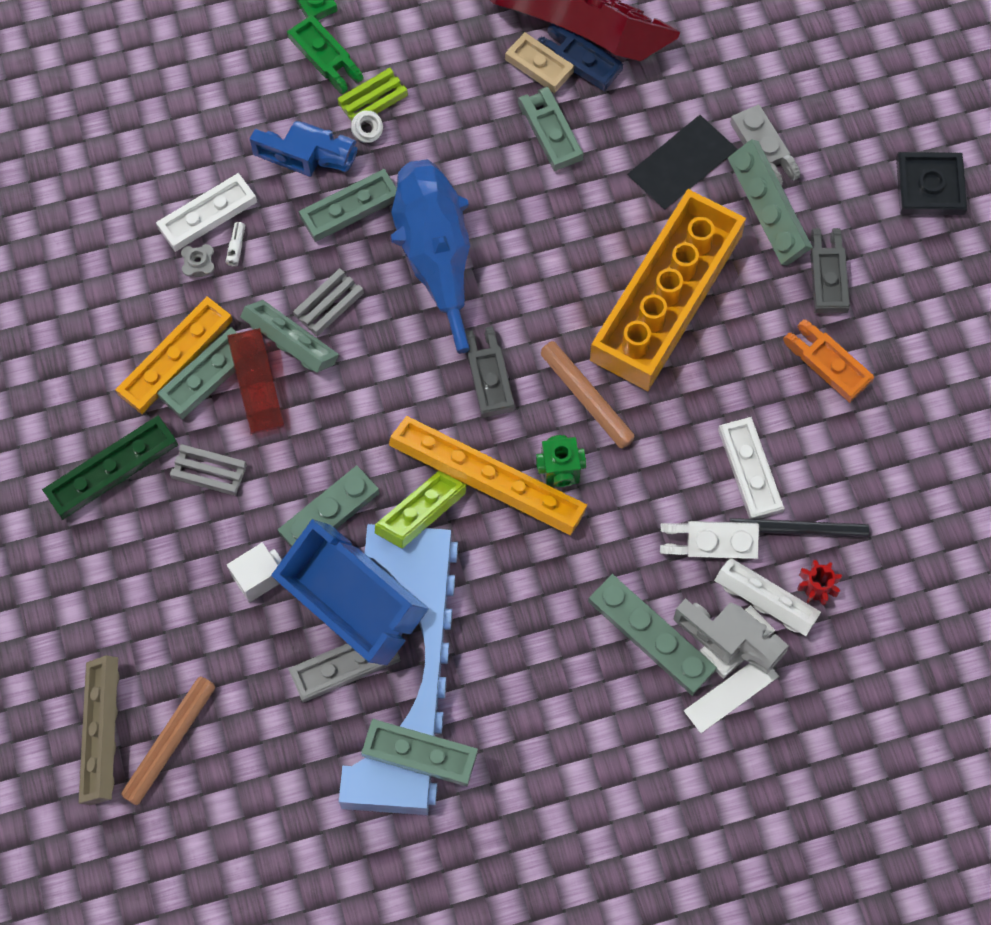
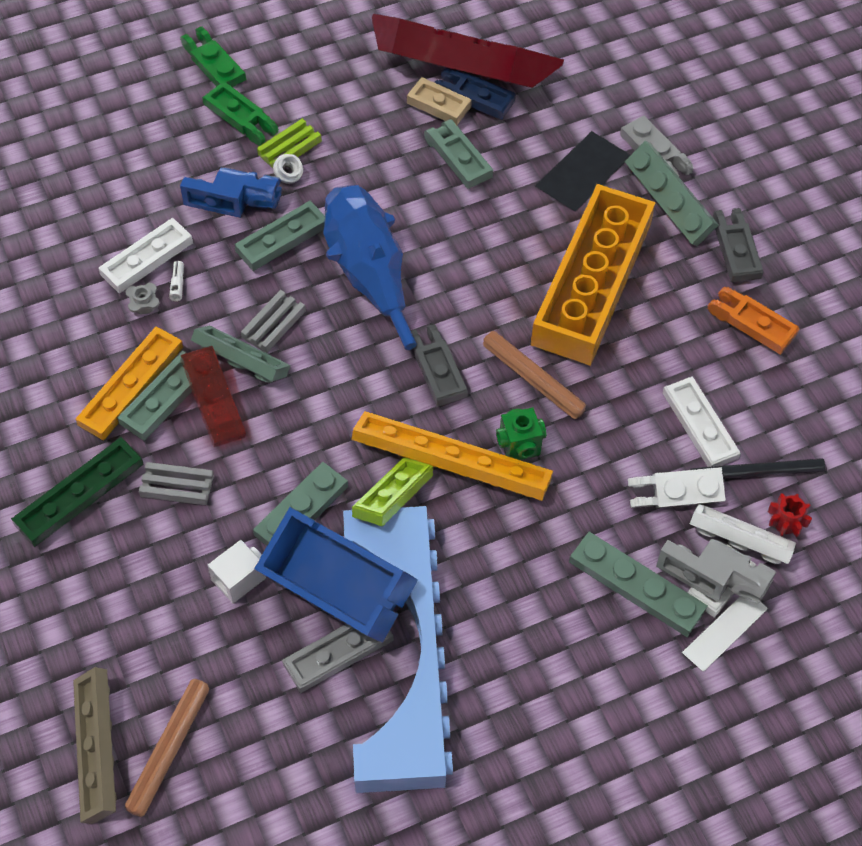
camera: 10 degrees left, 10 degrees down
sand green plate [361,719,478,787] -> none
black plate [896,152,967,215] -> none

